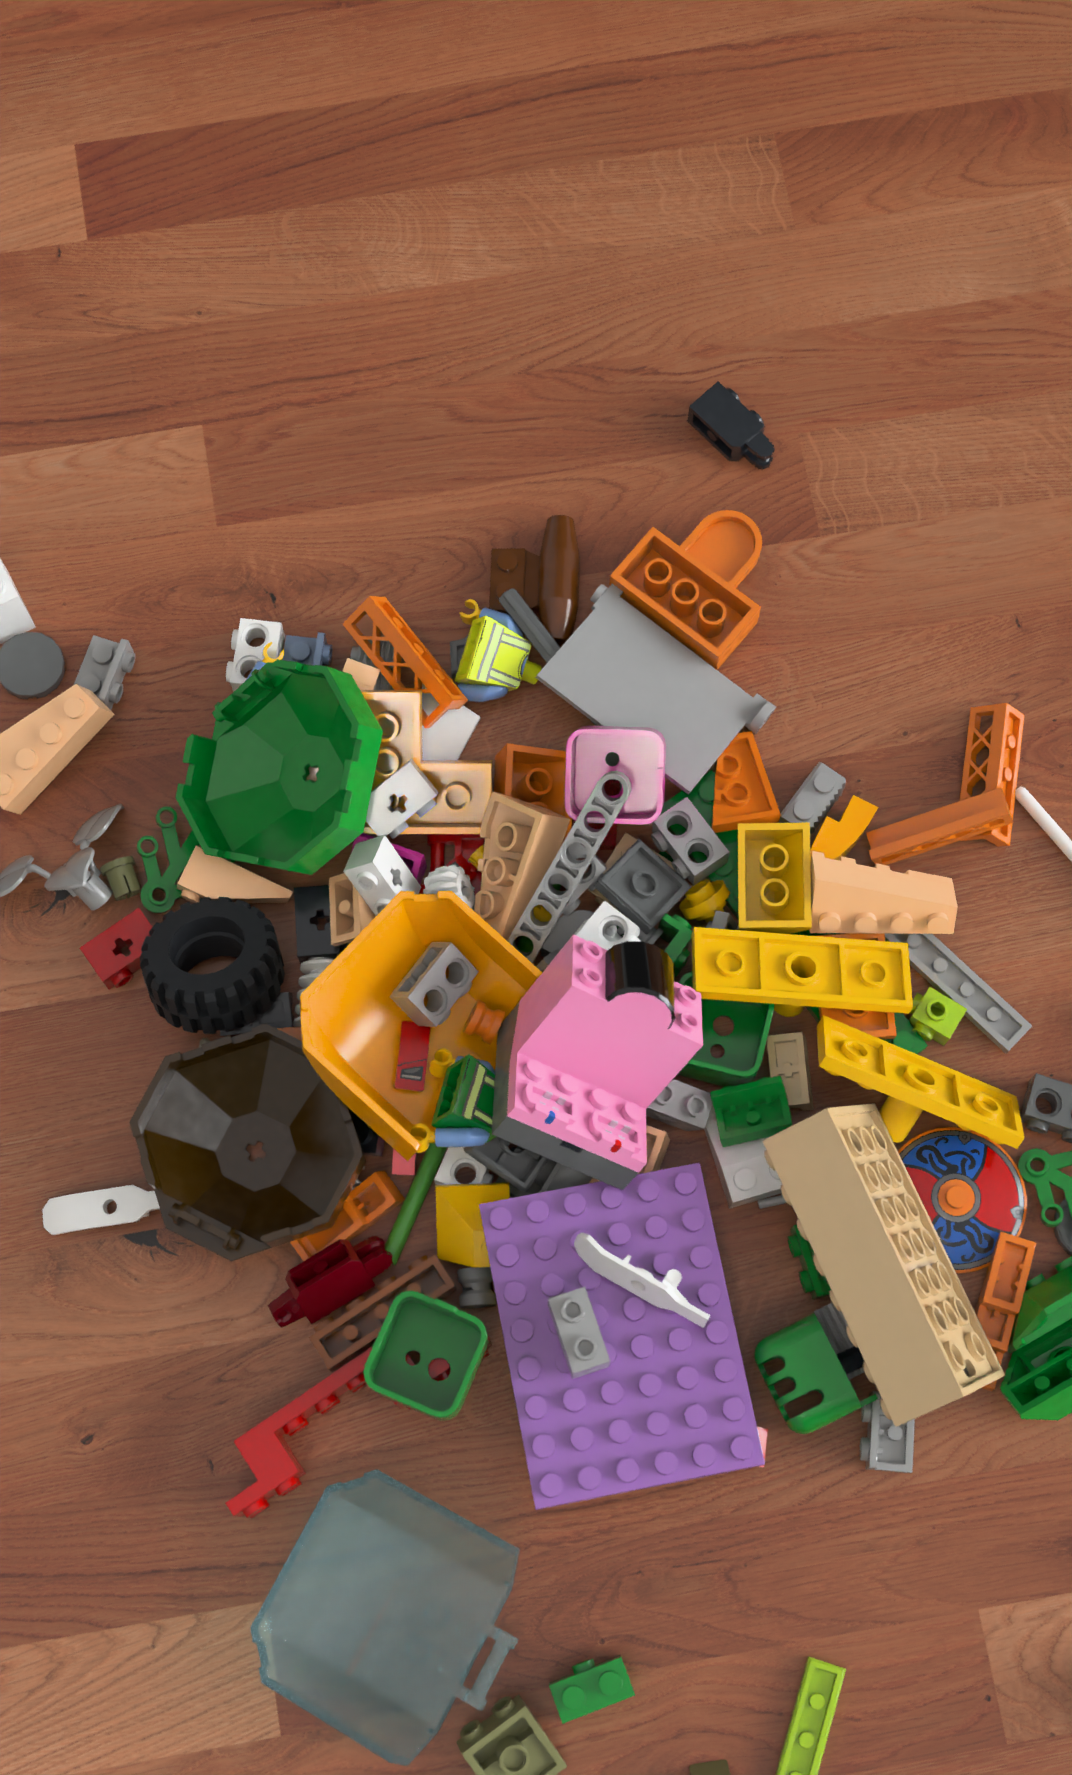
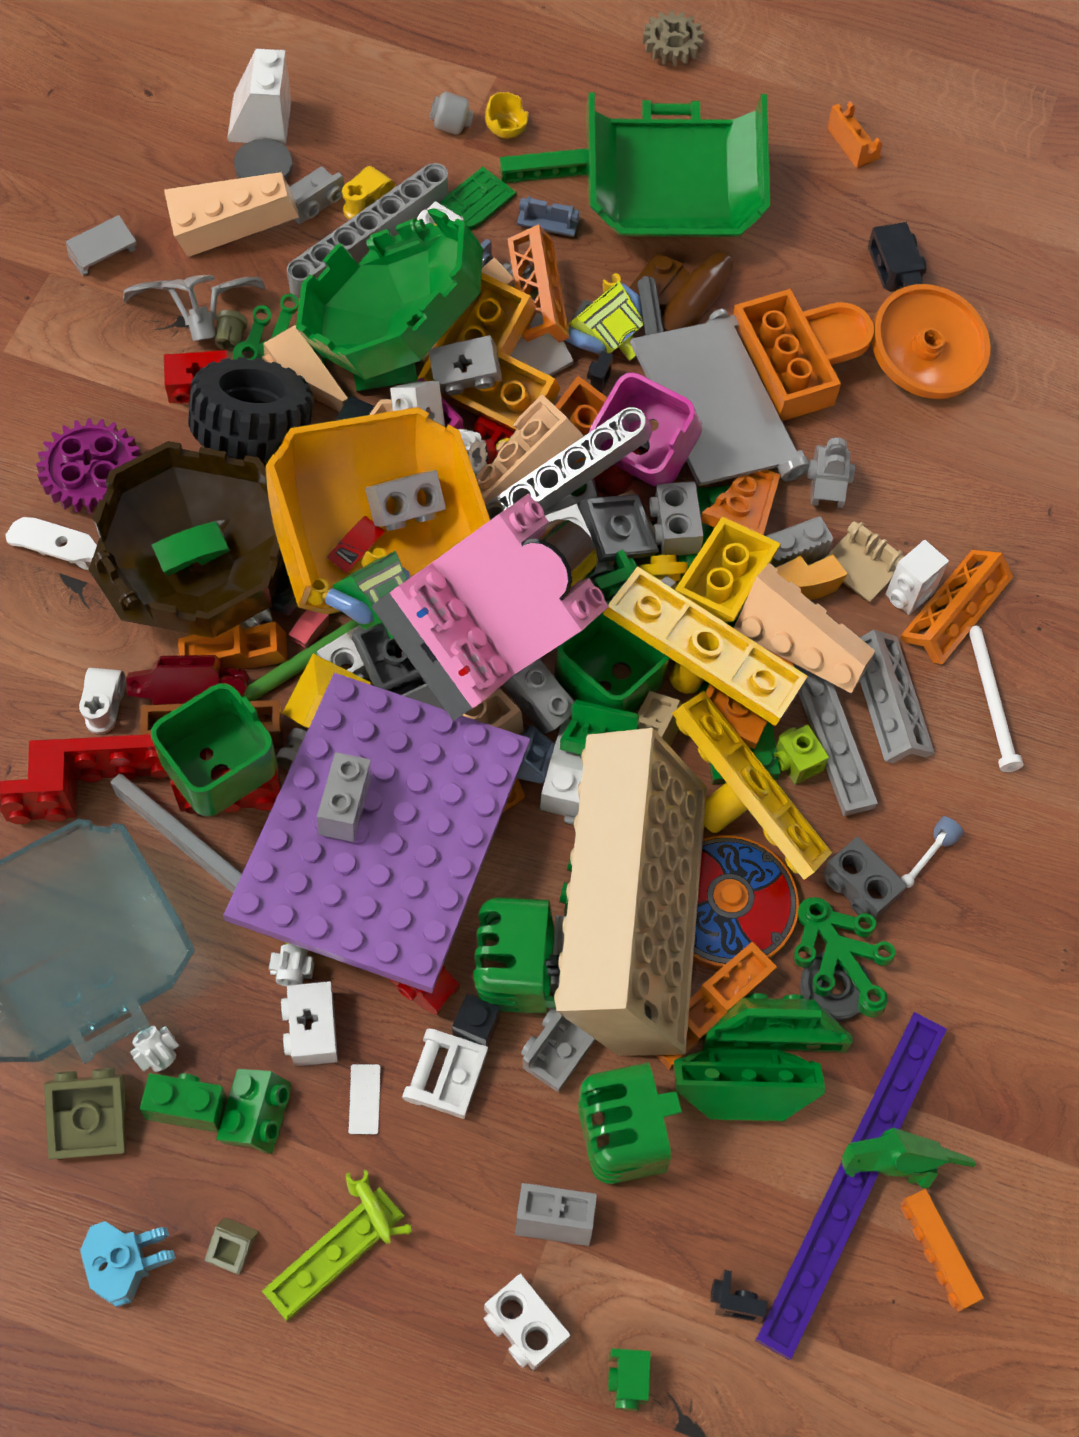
camera: 25 degrees right, 10 degrees down
orange wheel [463,999,505,1045] -> none
white piece [574,1233,710,1328] -> none
orange fence [866,787,1013,865] -> none
none -> magenta gear [36,418,141,514]
none -> white piece [79,667,126,735]
none -> light grey tile [111,774,242,893]
none -> white gear [130,1026,179,1072]
none -> green slope [152,521,230,576]
none -> green bracket [216,1069,292,1154]
none -> white gear [269,944,314,987]
none -> white brick [281,981,338,1067]
none -> light grey beam [287,163,448,299]
none -> yellow piece [342,166,396,220]
none -> lime piece [346,1170,412,1244]
none -> white sticker [348,1064,380,1134]
none -> white plate [402,1029,488,1119]
none -> light grey head [429,92,474,135]
none -> green window [441,166,517,230]
none -> black brick [452,994,500,1047]
none -> white brick [483,1274,570,1371]
none -> yellow hair [485,92,529,139]
none -> green piece [499,148,587,183]
none -> light grey hinge [515,1183,597,1246]
none -> sand blue hinge [517,196,581,237]
none -> sand blue slope [517,725,555,783]
none -> green piece [578,1062,682,1184]
none -> green windscreen [586,92,770,237]
none -> black plate [587,351,613,393]
none -> dark tan gear [643,10,704,66]
none -> light grey hinge [808,437,855,508]
none -> tan hinge [825,521,905,603]
none -> orange hinge [827,101,882,168]
none -> light grey fence [860,629,935,764]
none -> orange dish [871,284,991,399]
none -> white brick [886,540,949,615]

